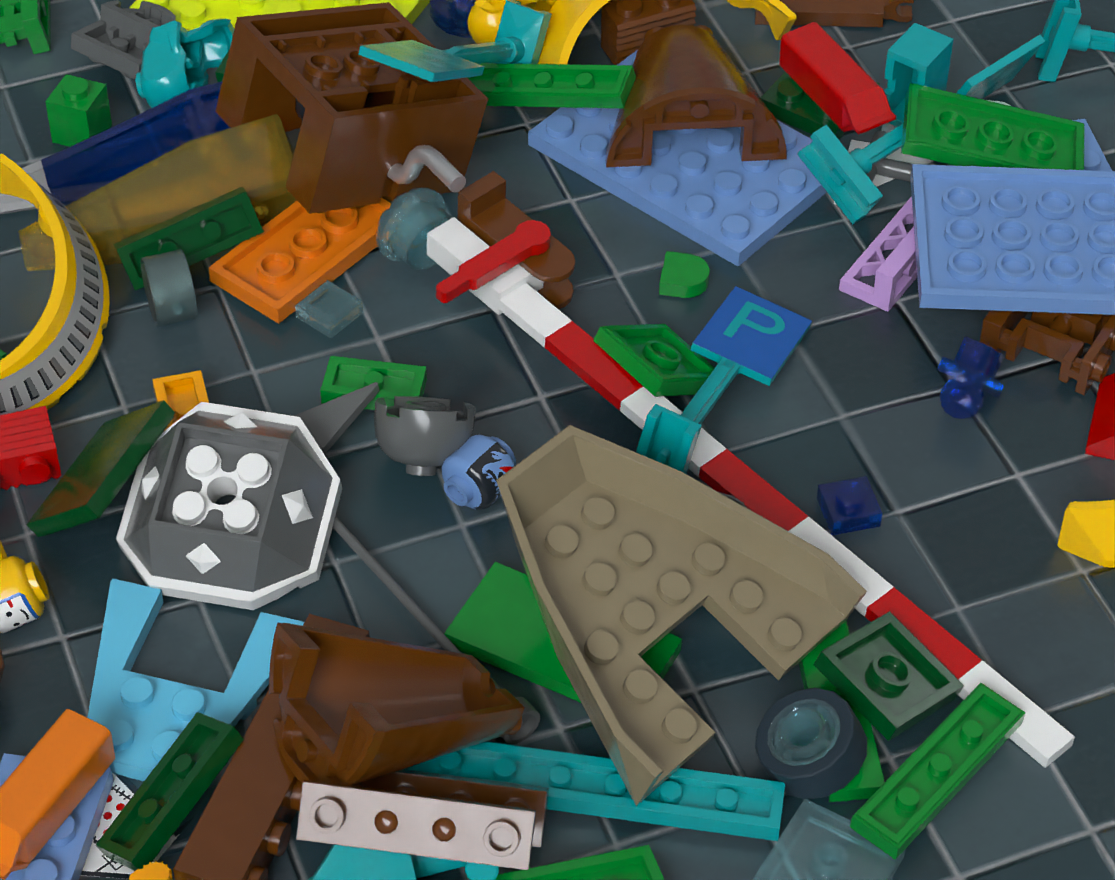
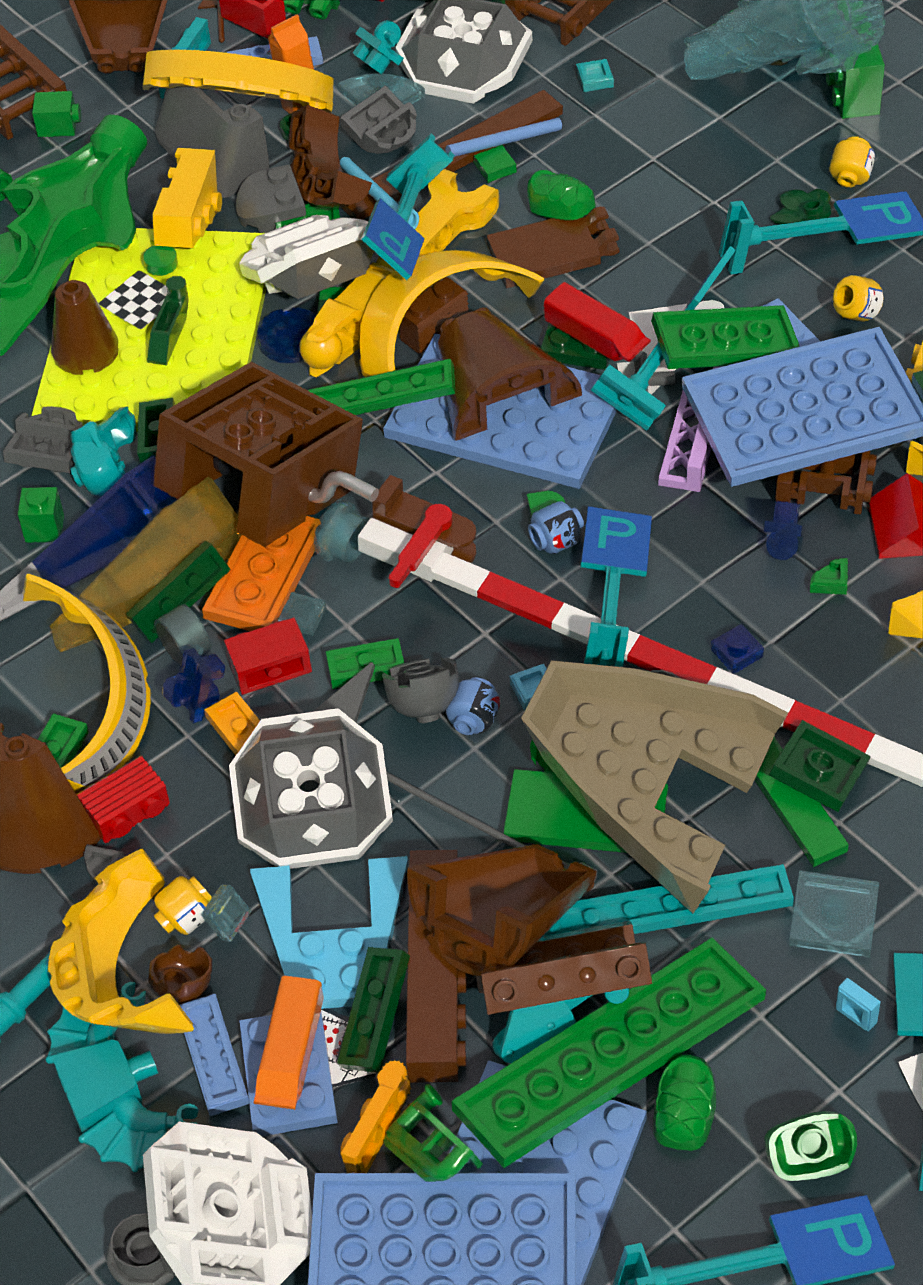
camera: 15 degrees left, 5 degrees up
dark green tile [26,400,175,537] -> none
teal piece [358,0,552,82] -> none
green tile [593,324,715,397] -> none
black wheel [755,688,867,800] -> none
green tile [850,683,1026,860] -> none
teal brick [884,23,954,127] -> none
none -> clear blue hips [162,648,225,723]
none -> clear light blue tile [201,884,252,942]
none -> red brick [224,617,312,695]
none -> medium blue head [528,501,584,554]
none -> green tile [810,558,848,595]

